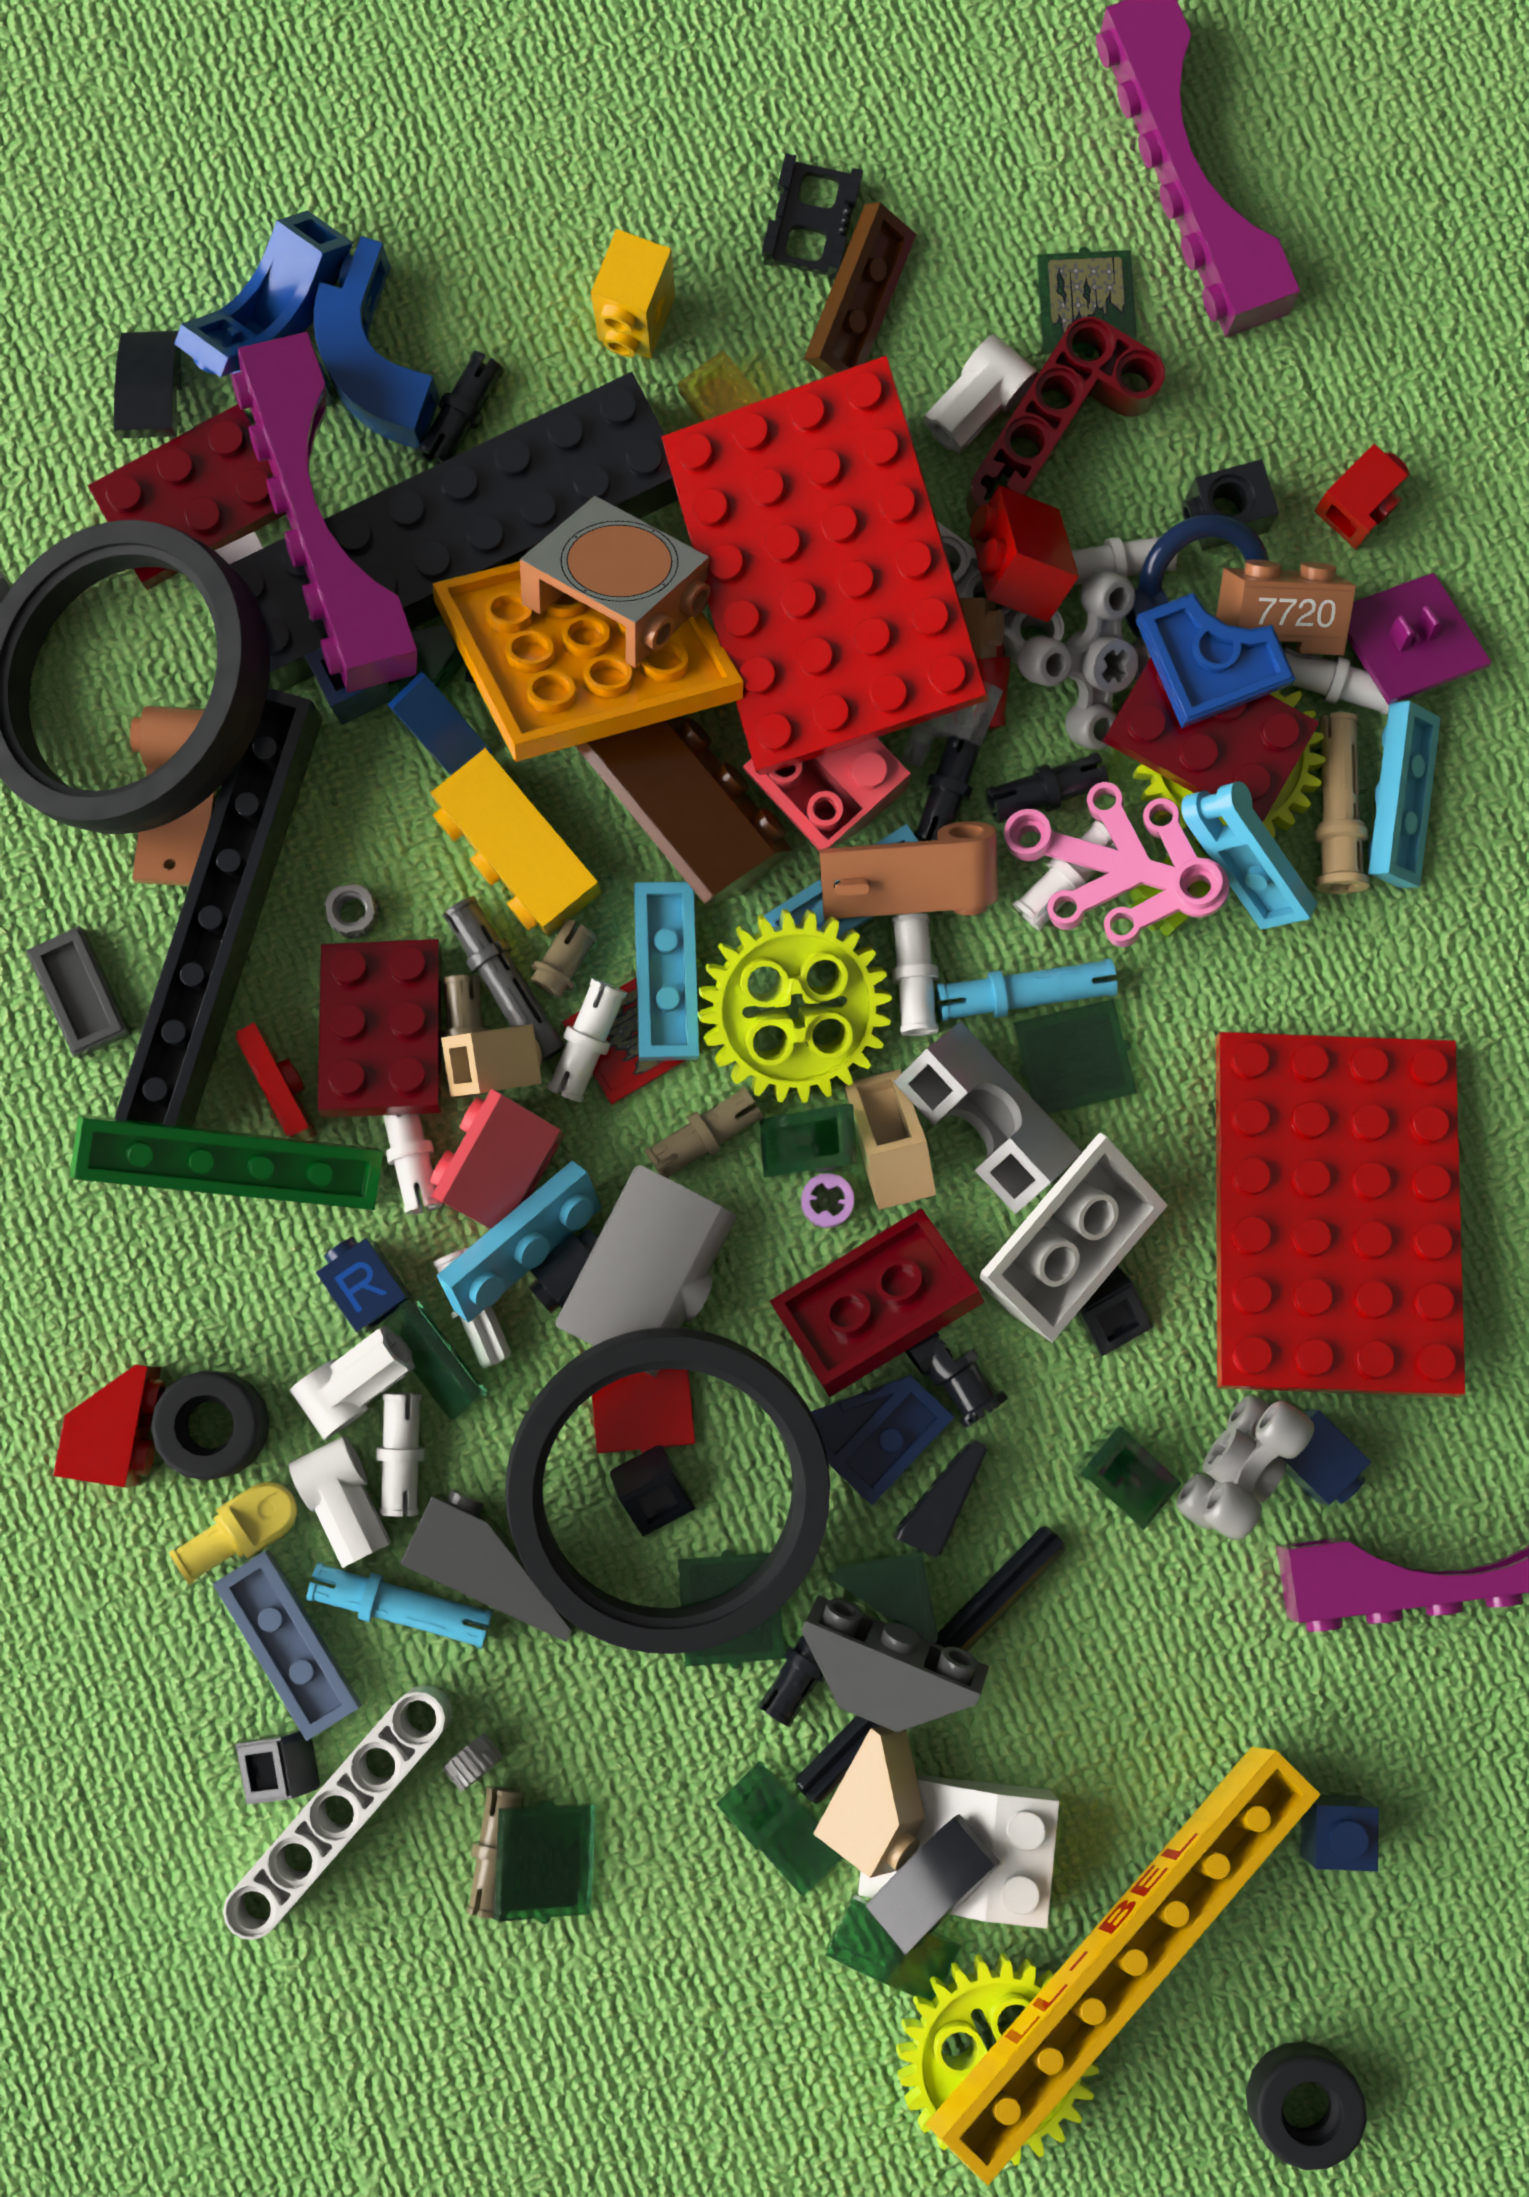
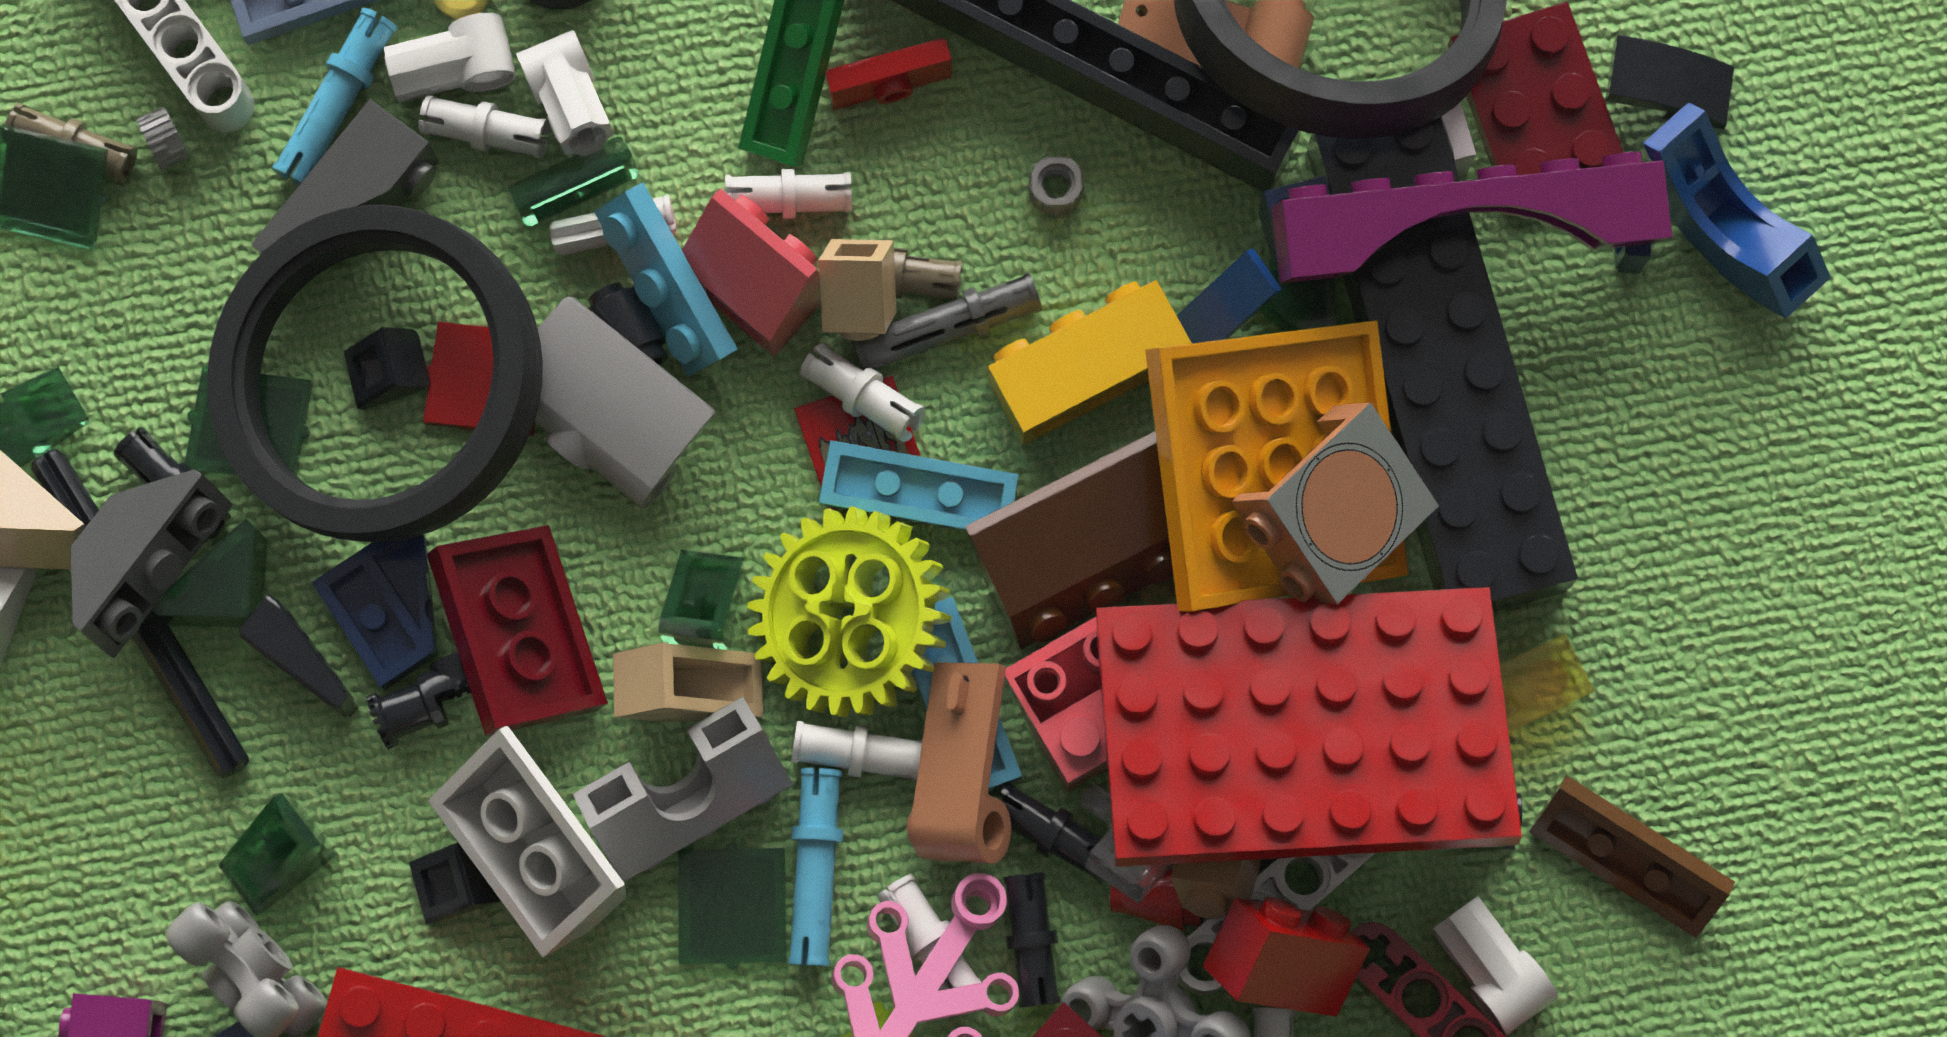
camera: 105 degrees right, 5 degrees down
blue arch [314,236,440,449] -> none
dark blue brick [316,1237,414,1333] -> none
dark red plate [318,939,441,1118] -> none
black pin [416,351,505,465] -> none
dark tan pin [530,919,598,998] -> none
yellow brick [591,228,675,359] -> none
dark tan pin [644,1086,764,1179] -> none
black piece [762,153,863,280] -> none
lavender bush [801,1173,854,1228] -> none

